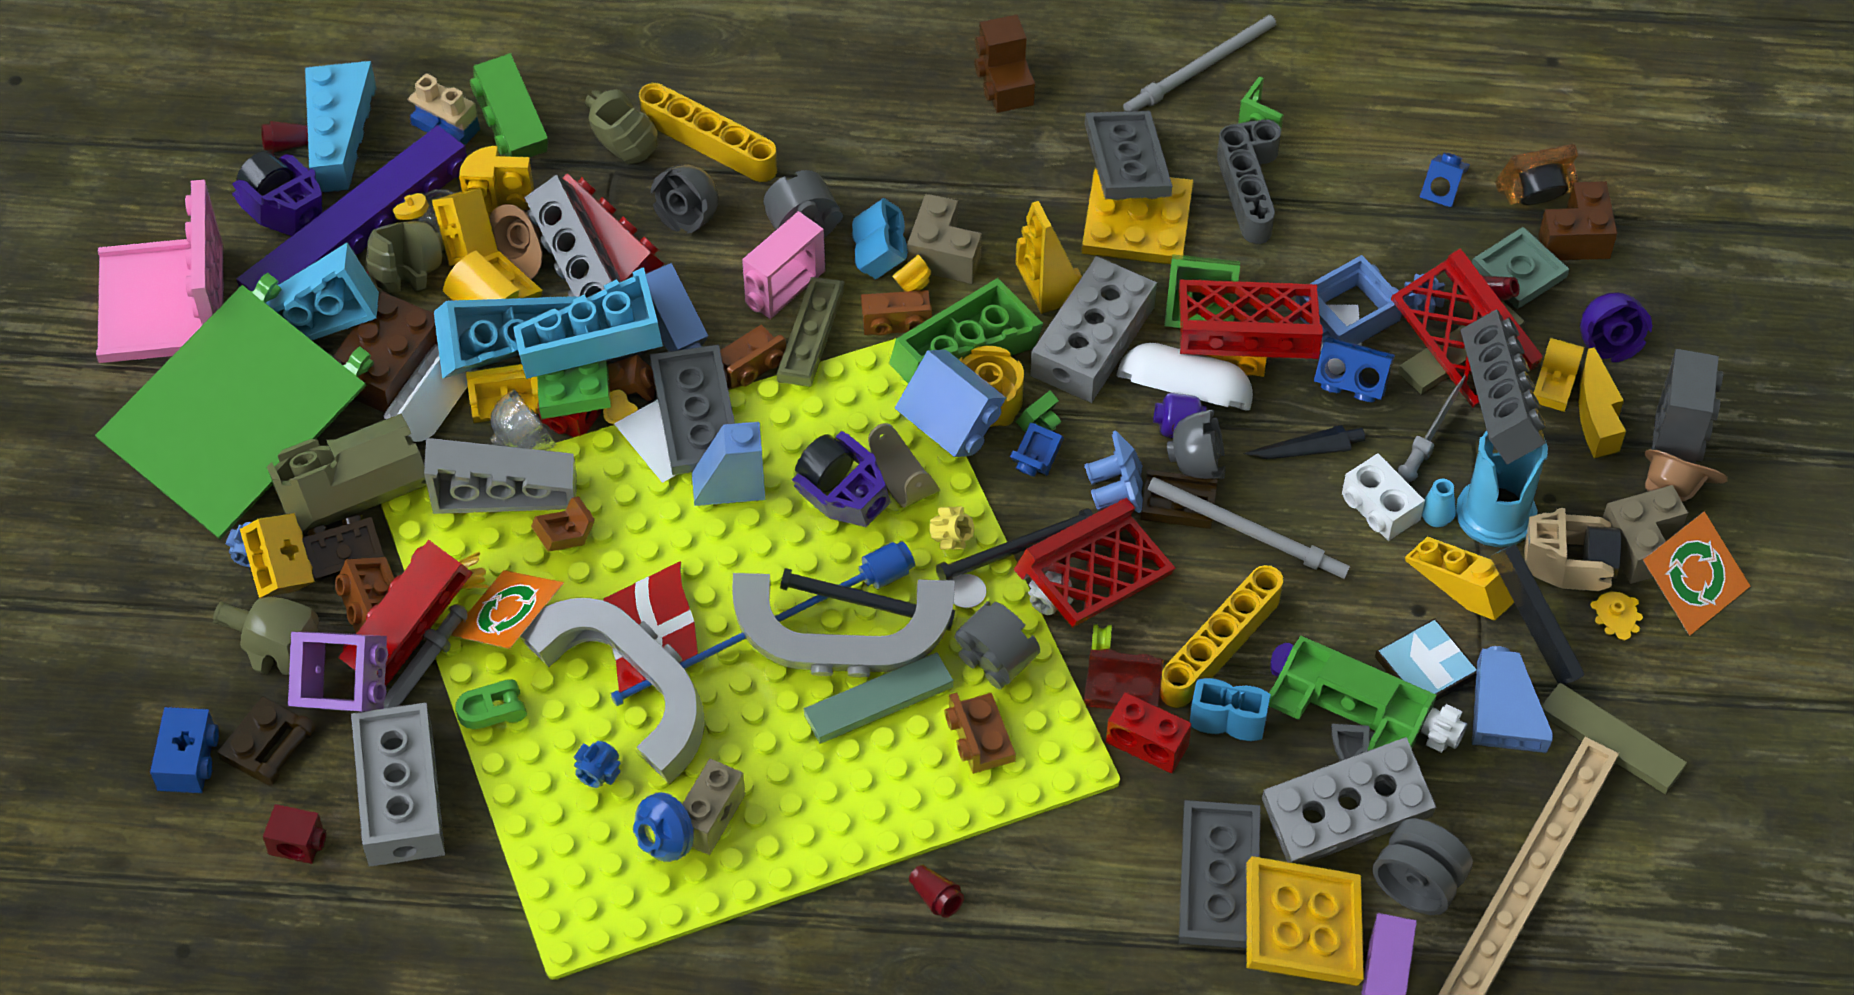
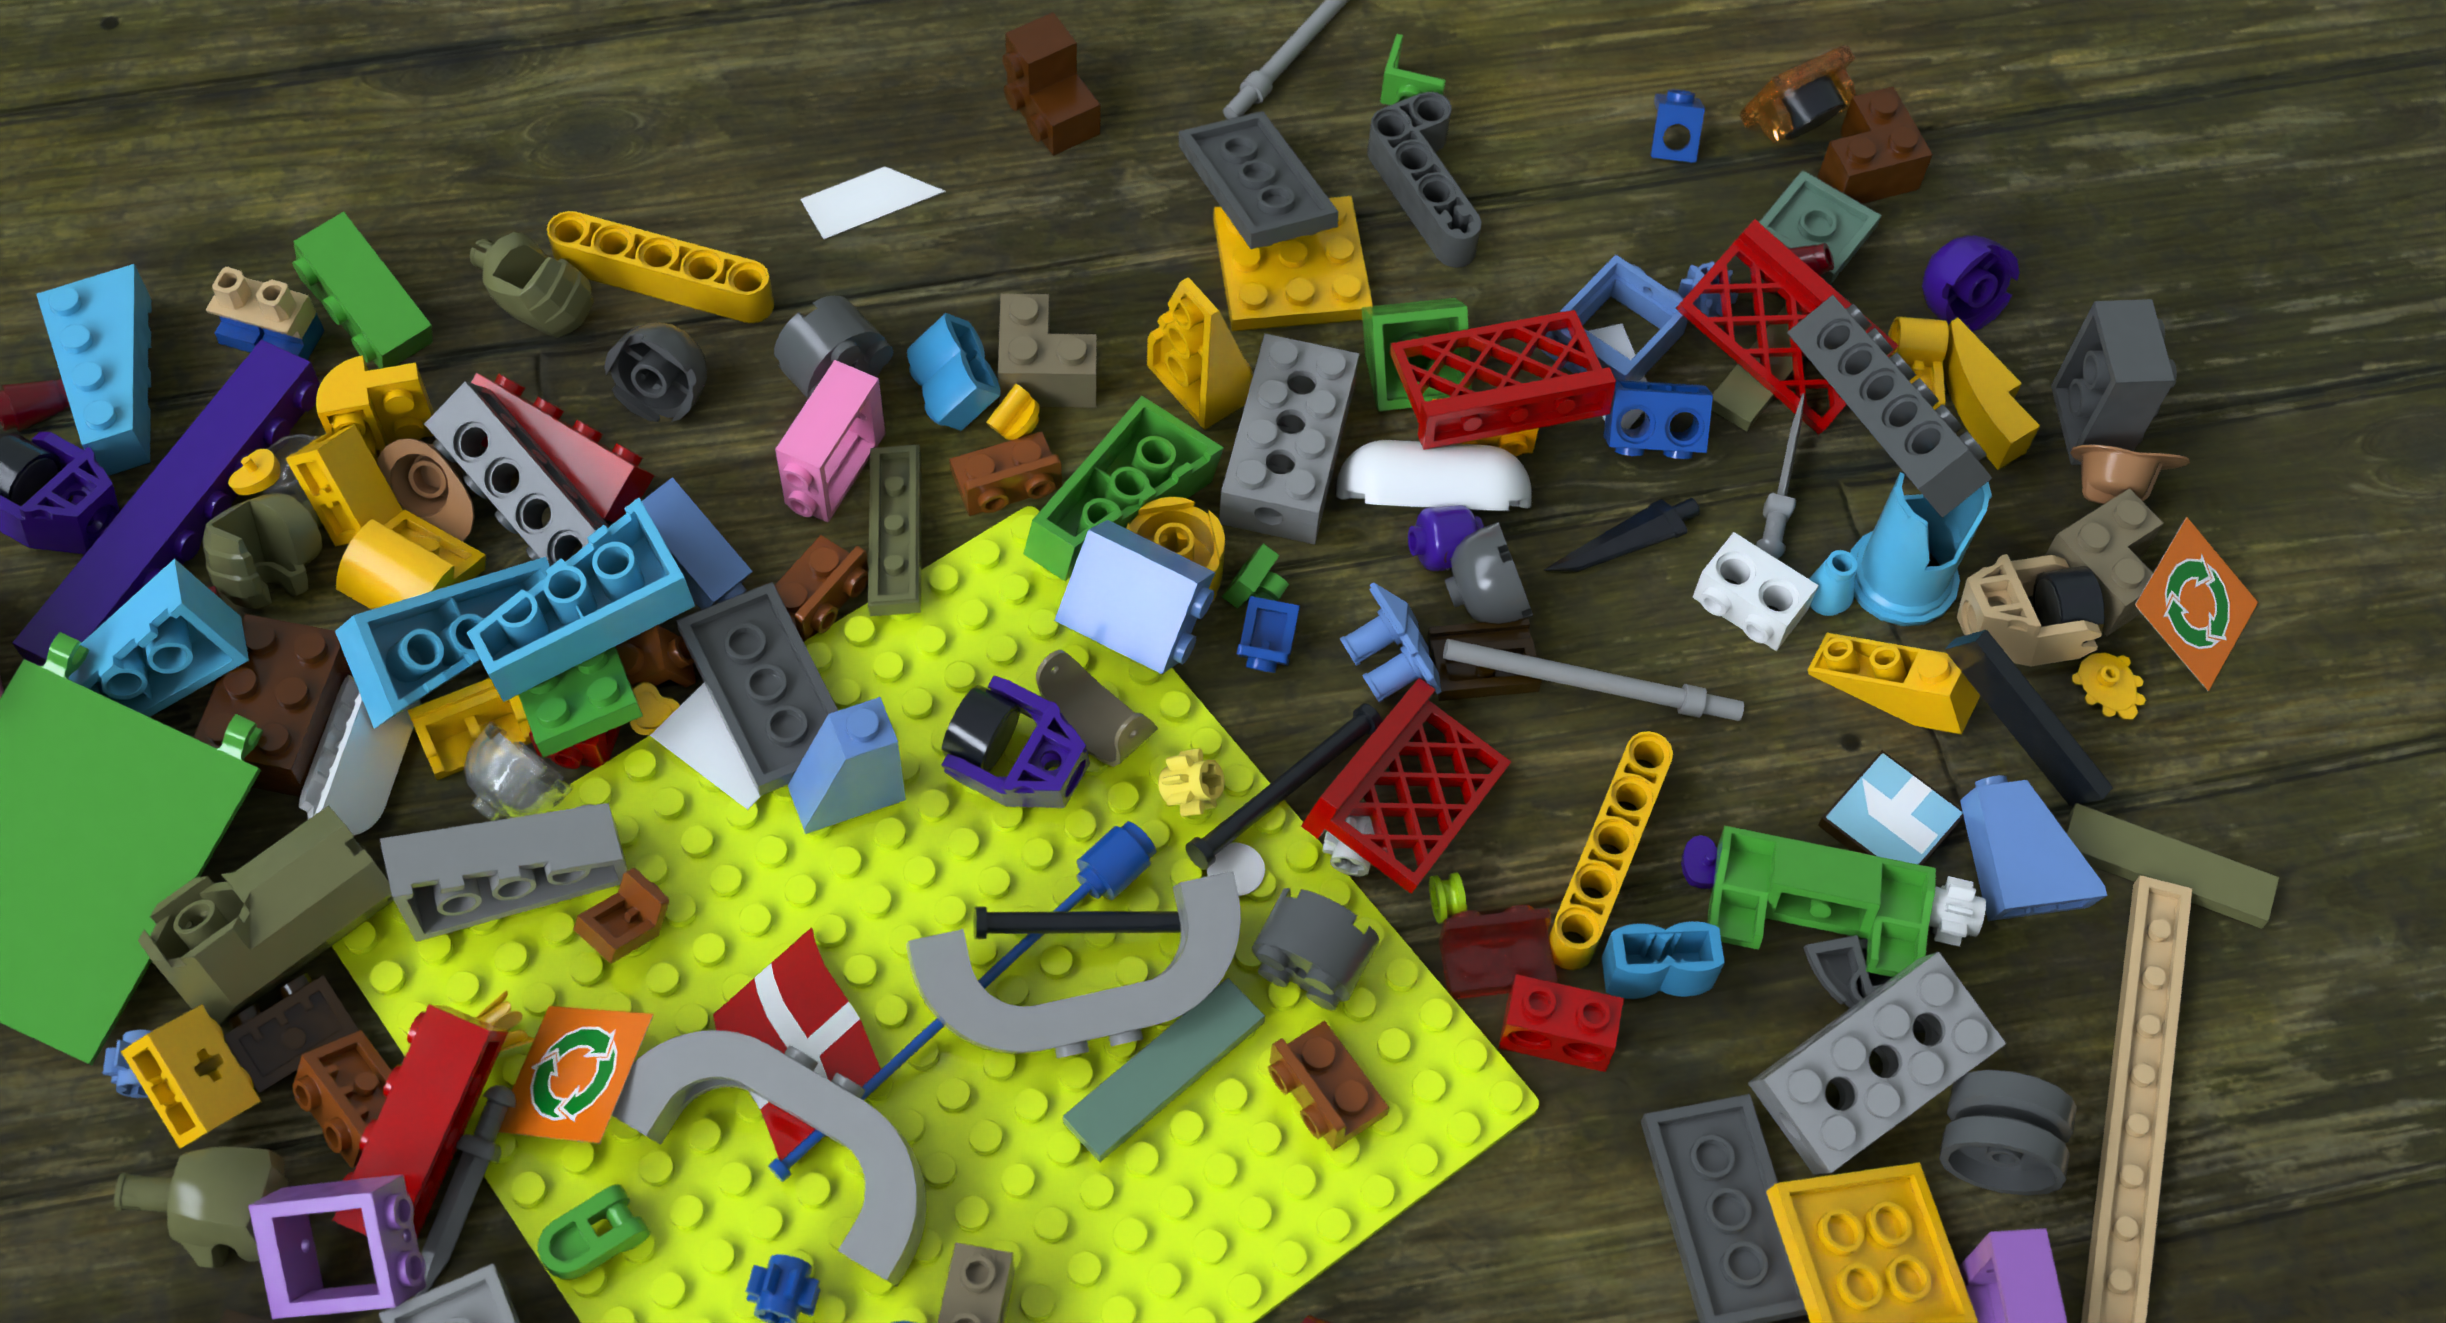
camera: 20 degrees left, 5 degrees up
none -> white sticker [800,167,946,239]

